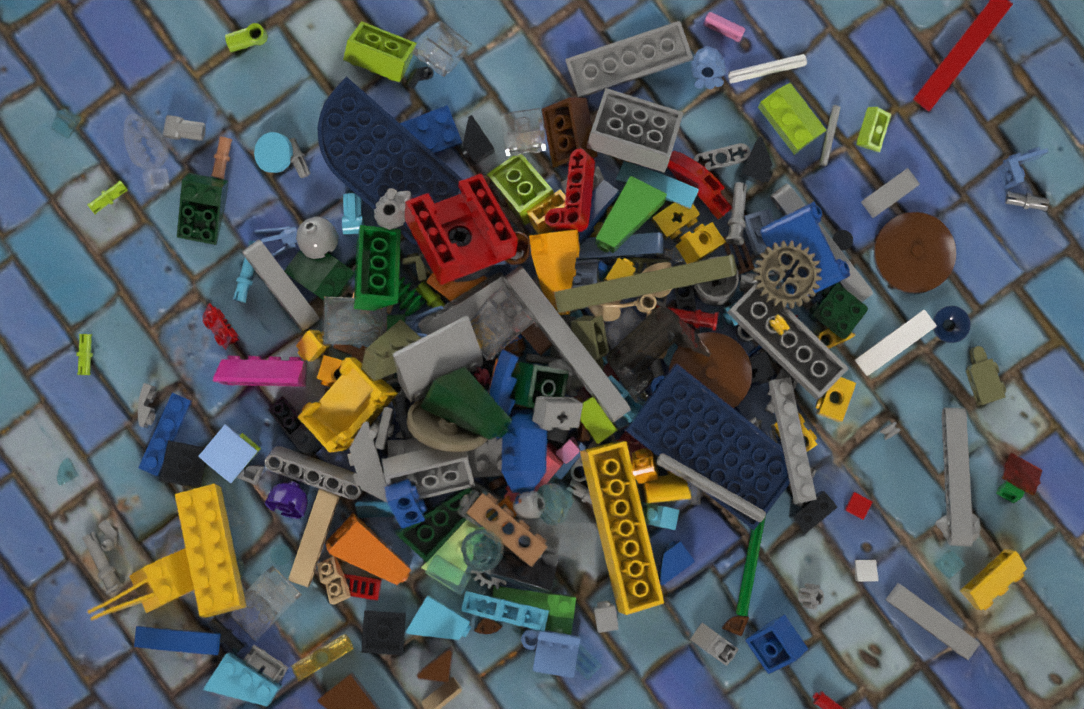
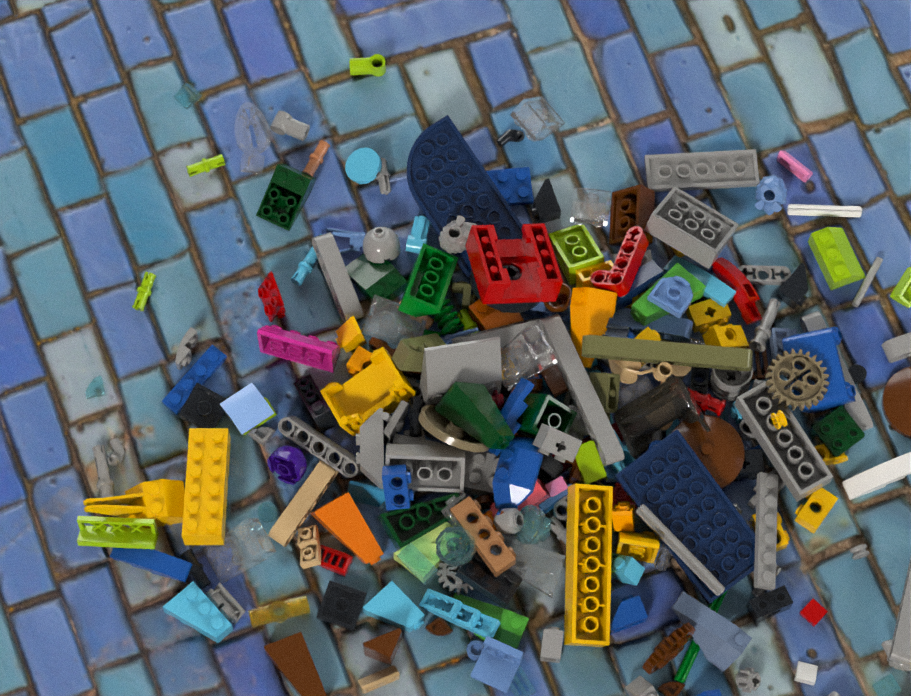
camera: 15 degrees right, 15 degrees down
lime slope [343,21,417,82] -> none
none -> lime fence [77,516,159,549]
none -> reddish brown gear [642,622,696,675]
none -> medium blue tile [647,276,693,319]
none -> sand blue wedge [671,592,752,672]

